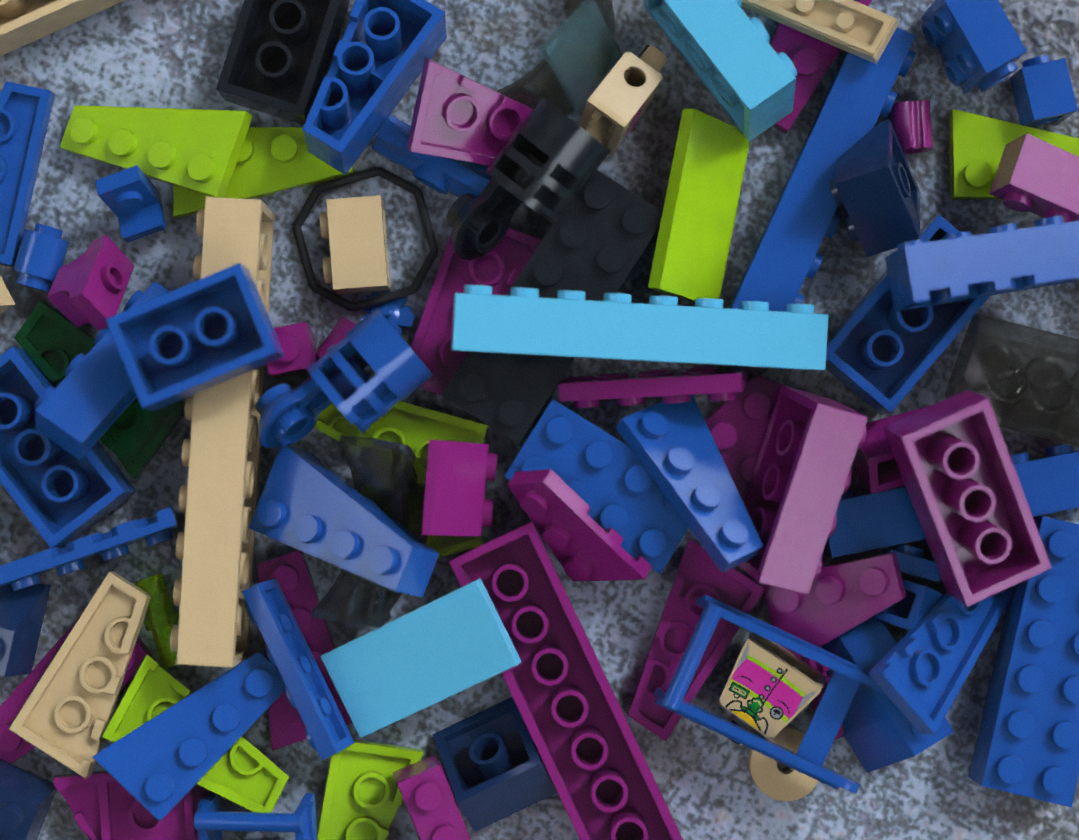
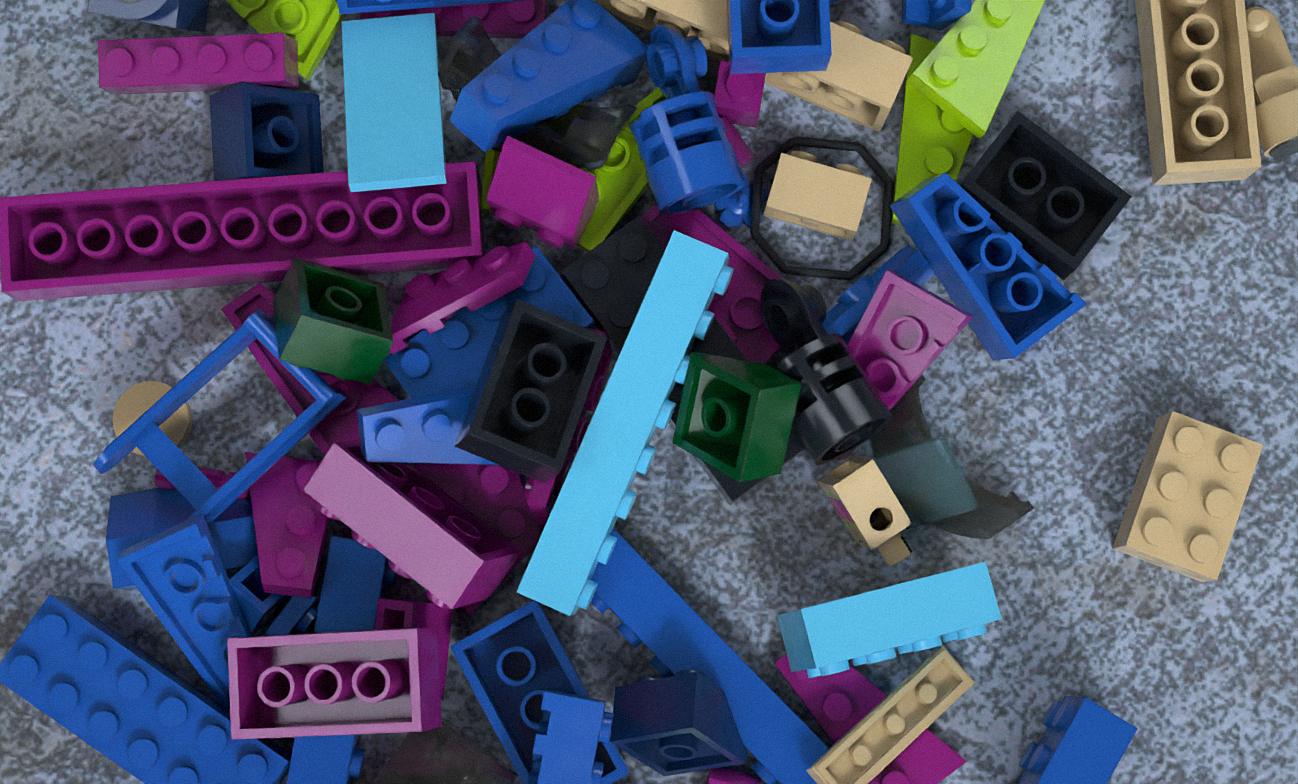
camera: 110 degrees right, 5 degrees down
lime tile [648,109,750,303] -> none
torso [718,632,826,745] -> none
none -> dark green brick [273,257,393,384]
none -> black brick [454,299,607,483]
none -> dark green slope [672,352,801,482]

